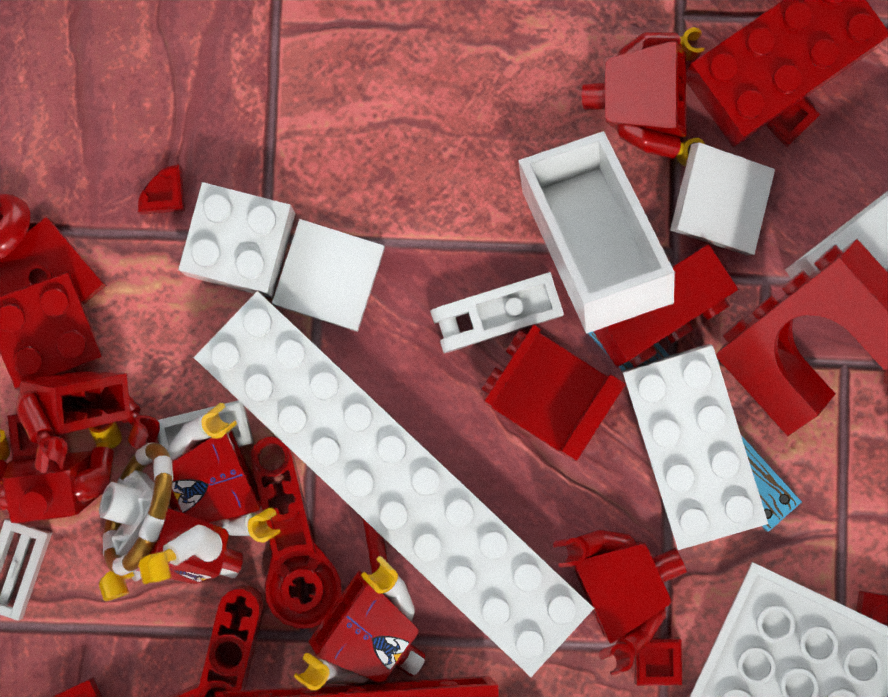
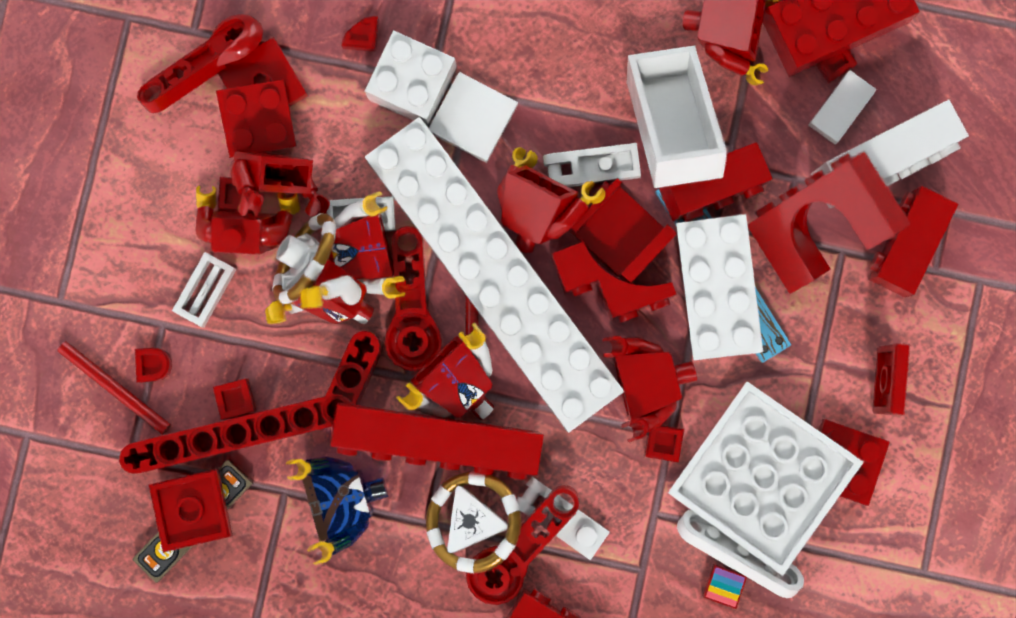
camera: 15 degrees right, 0 degrees up
white tile [670,142,775,255] -> none
none -> red torso [497,147,605,253]
none -> red arch [551,242,677,323]
none -> white tile [808,70,877,145]

